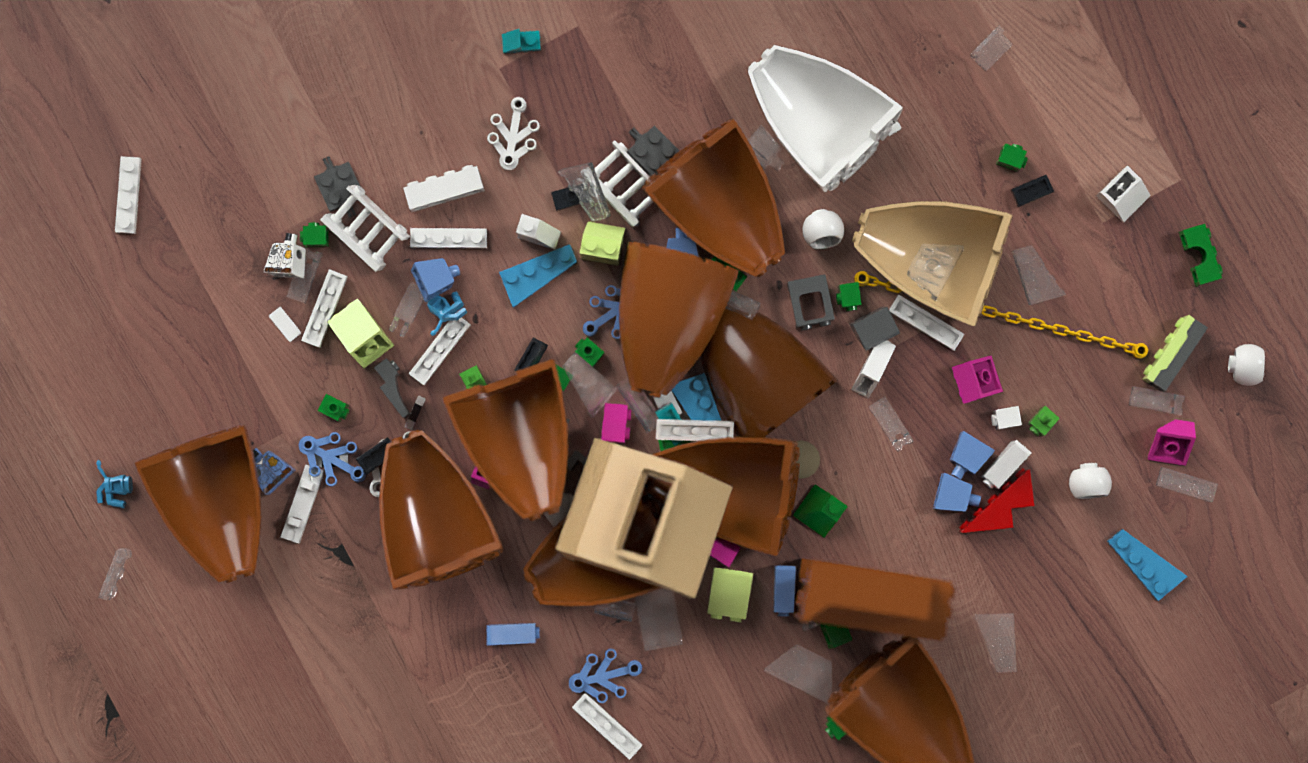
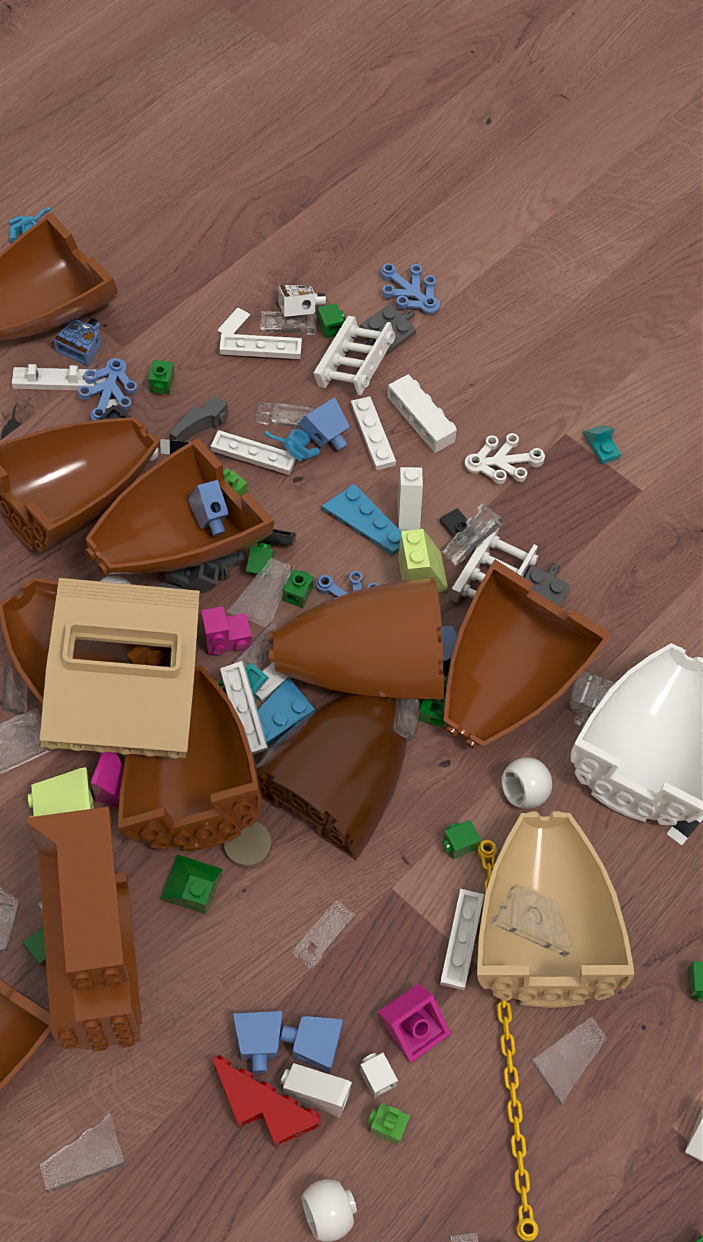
camera: 65 degrees right, 25 degrees down
white plate [115,157,141,234] -> none
yellowish green slope [327,299,394,368] -> none
dark grey window [787,274,835,331] -> none
dark grey slope [849,306,900,351] -> none
white slope [851,340,896,398] -> none
black plate [1011,174,1054,207] -> none
none -> medium blue torso [188,480,228,537]
none -> medium blue plant [380,263,440,315]

